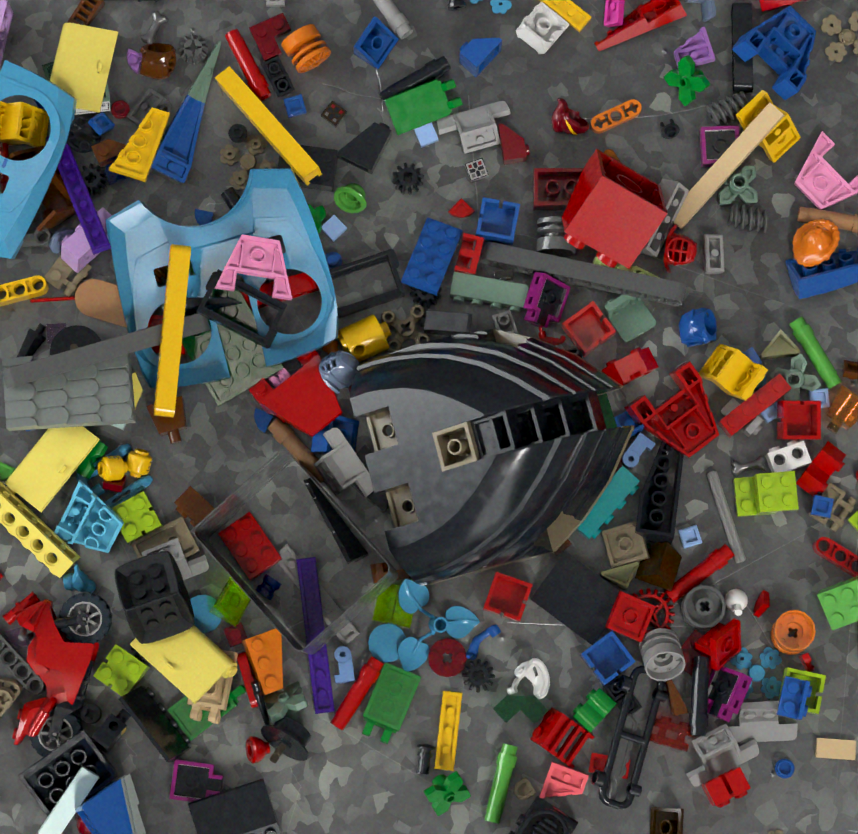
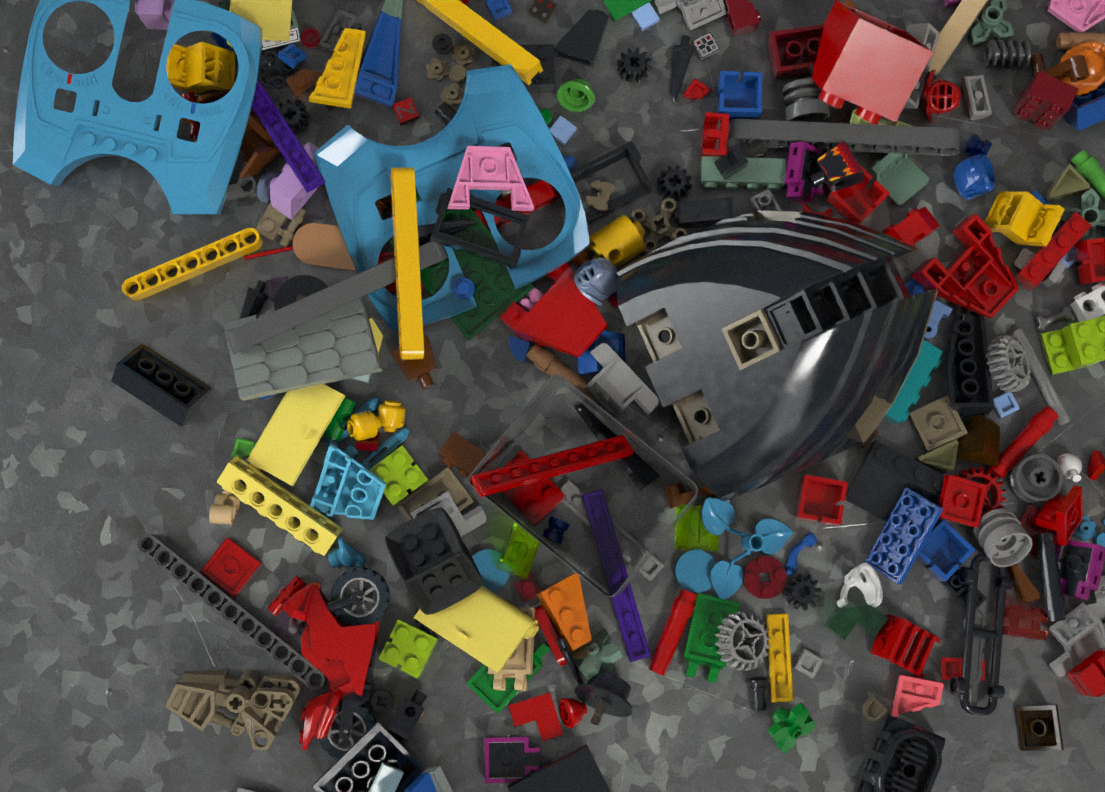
camera: 10 degrees left, 0 degrees up
clear blue tile [105,162,127,185] -> none
black slope [119,686,191,762] -> none
blue tile [194,209,214,225] -> none
medium blue leg [334,646,355,684] -> none
blue plate [401,217,463,296] -> none
bright green piece [484,743,518,824] -> none
green brick [573,688,617,733] -> none
none -> red tile [393,97,419,125]
none -> blue plate [453,278,475,300]
none -> red tile [470,435,634,497]
none -> red tile [508,692,563,741]
none -> dark tan piece [585,180,616,212]
none -> black bar [670,35,694,105]
none -> black panel [714,144,749,180]
none -> light grey gear [715,611,771,671]
none -> light grey tile [794,649,824,679]
none -> black torso [809,140,864,192]
none -> blue tile [865,487,943,585]
none -> clear blue wheel [963,134,992,155]
none -> light grey gear [986,335,1031,392]
none -> dark red brick [1011,71,1078,130]
none -> reddish brown beam [1031,53,1090,82]

